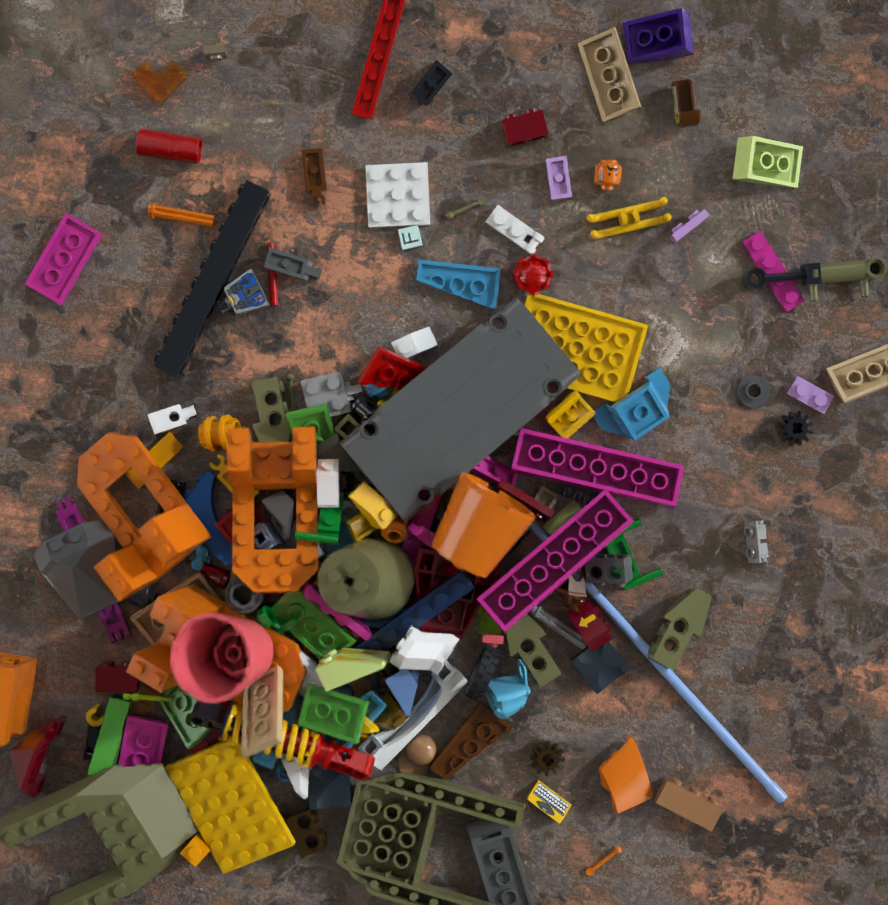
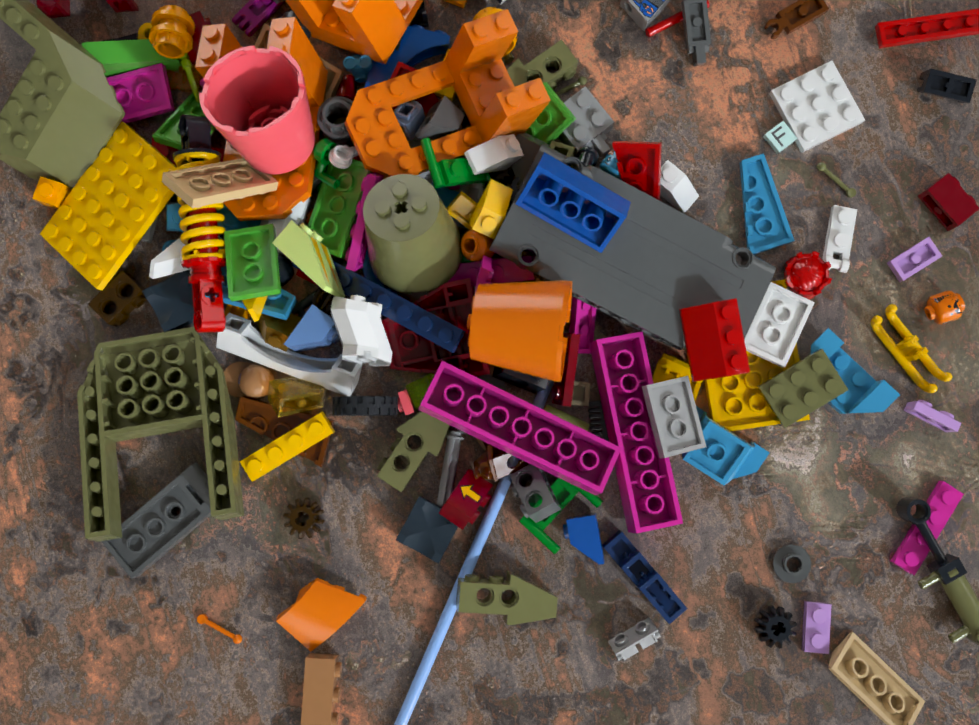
camera: 60 degrees right, 5 degrees down
medium azure piece [486,659,530,720] -> none
slope [526,780,571,824] -> none
none -> light orange piece [149,5,195,59]
none -> yellow plate [240,411,335,482]
none -> clear yellow slope [268,376,326,417]
none -> white plate [328,145,359,169]
none -> blue slope [515,152,631,253]
none -> blue slope [563,513,605,565]
none -> dark blue slope [602,530,688,625]
none -> light grey plate [642,376,706,459]
none -> red slope [679,298,750,382]
none -> white plate [744,282,815,368]
none -> olive plate [757,349,848,428]
none -> dark azure piece [810,328,900,414]

